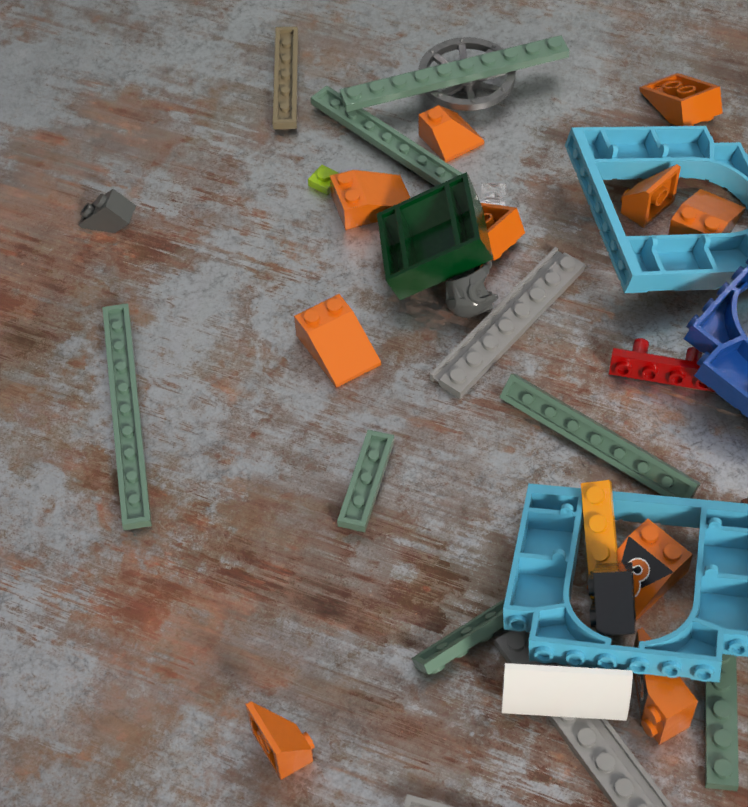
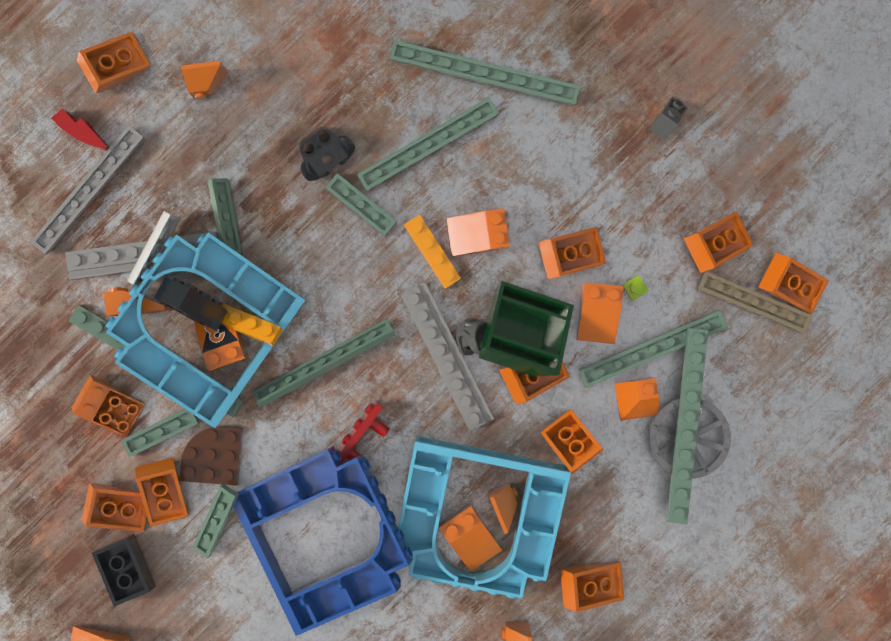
camera: 110 degrees right, 35 degrees up
none -> black piece [299,127,355,181]
none -> sand green plate [357,97,499,192]
none -> light orange plate [404,214,461,289]
none -> orange slope [538,227,607,279]
none -> orange slope [540,409,604,474]
none -> orange slope [684,211,753,273]
none -> orange slope [758,253,829,315]

